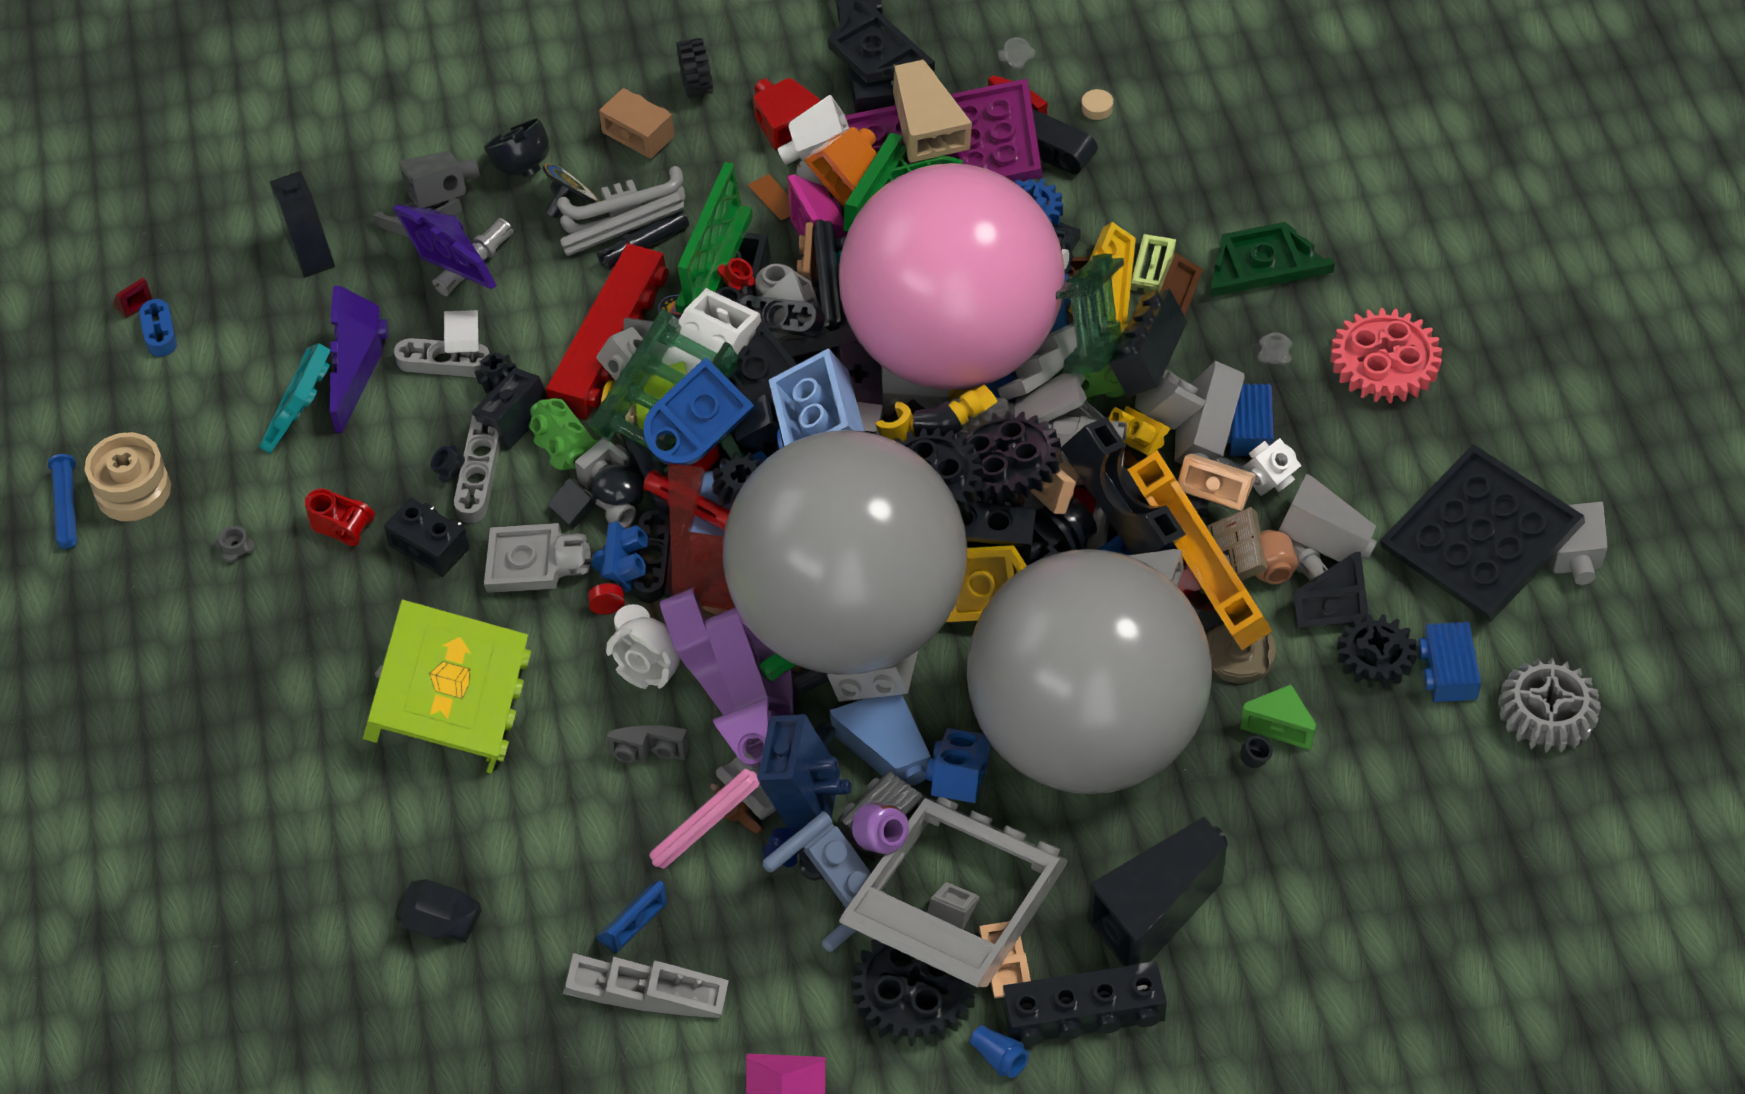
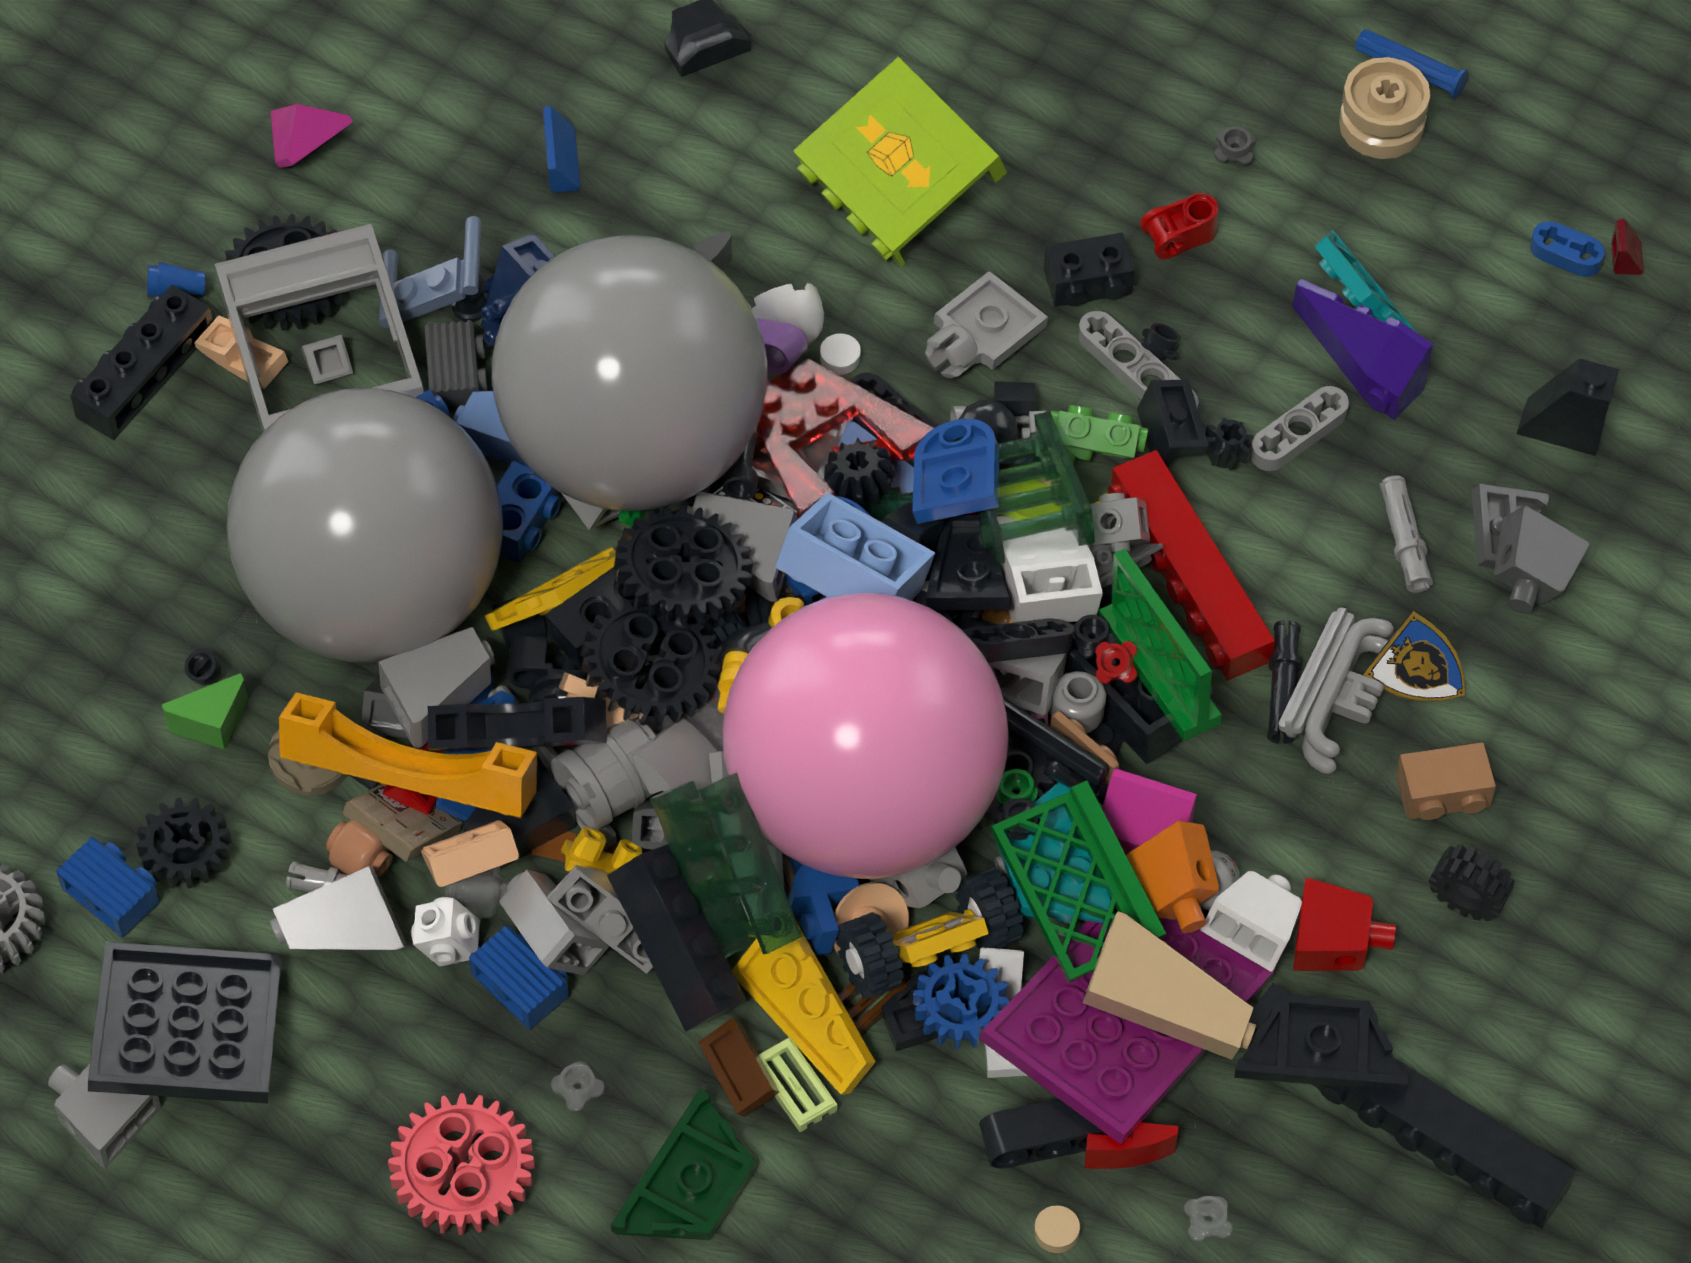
camera: 130 degrees right, 5 degrees up
dark purple wedge [393,204,497,289] -> none
white tile [444,310,479,353] -> none
black cylinder [484,118,549,177] -> none
light grey slope [562,953,729,1018] -> none
red tile [588,583,625,615] -> none
blue hips [591,521,648,593] -> none
bright pink axle [649,769,760,869] -> none
dark orange sticker [748,174,790,221] -> none
medium lavender head [852,802,909,854] -> none
black slope [1088,817,1228,966] -> none
black wing [1291,551,1368,629] -> none
none -> blue brick [497,461,561,563]

